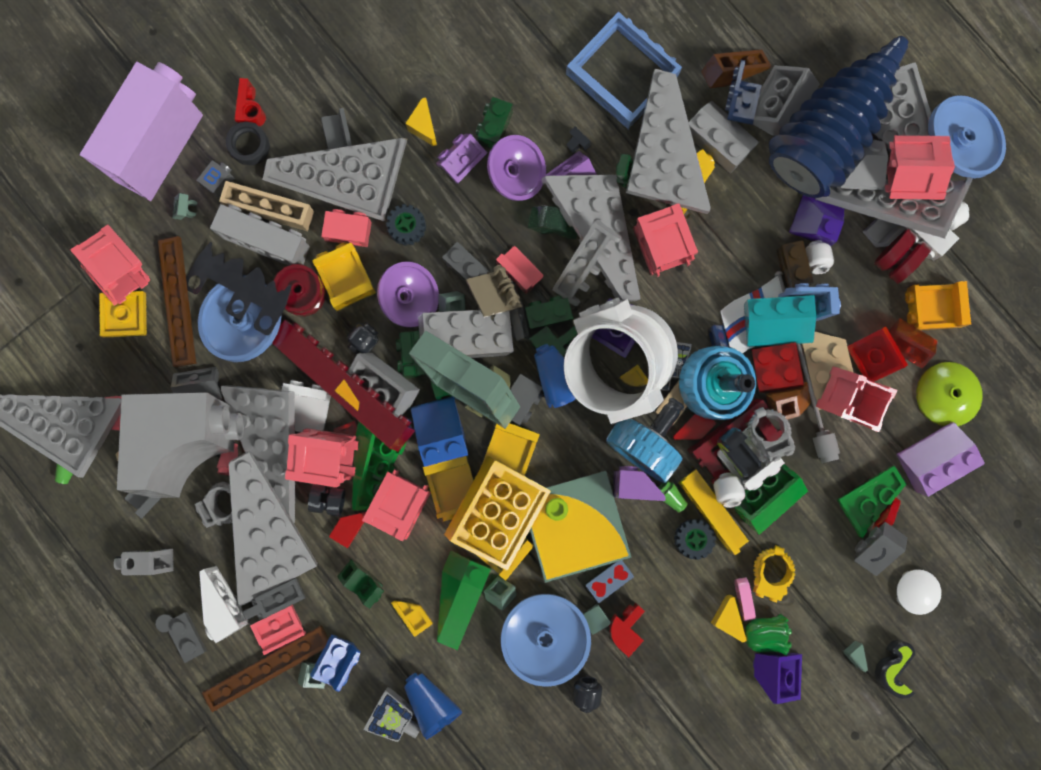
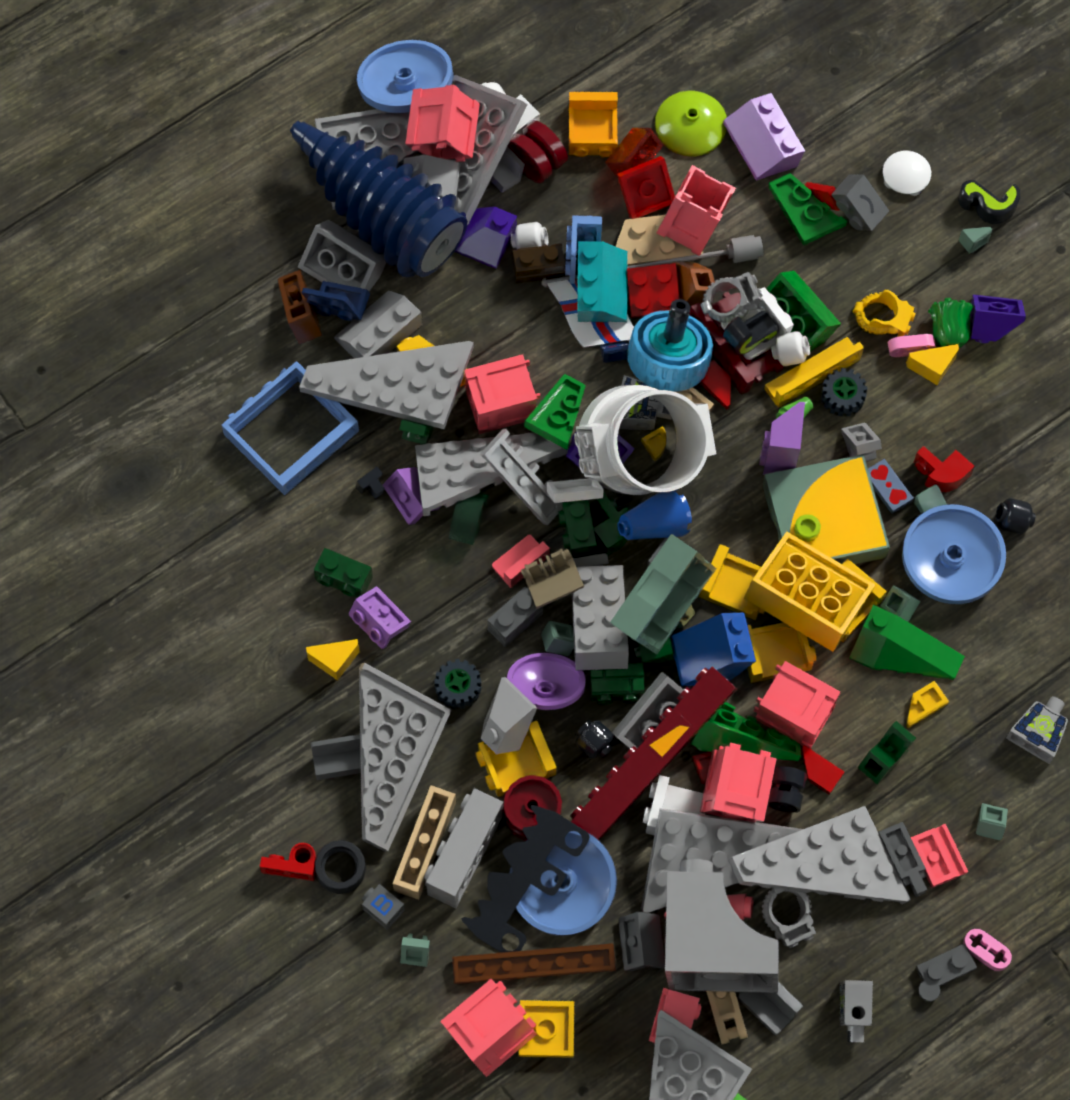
camera: 85 degrees left, 15 degrees down
lavender brick [80,61,203,201] -> none
white slope [200,566,251,643] -> none
reddish brown tile [202,625,329,712] -> none
bracket [310,635,360,692] -> none
coral brick [322,209,372,247] -> none
blue cone [404,673,462,740] -> none
medium lavender dish [487,135,546,201] -> none
dark azure wheel [606,398,684,483] -> none
none -> light grey slope [481,677,537,754]
none -> green wing [524,374,586,450]
none -> white tile [547,478,603,503]
none -> light grey slope [841,423,882,461]
none -> bright pink beam [963,929,1012,971]

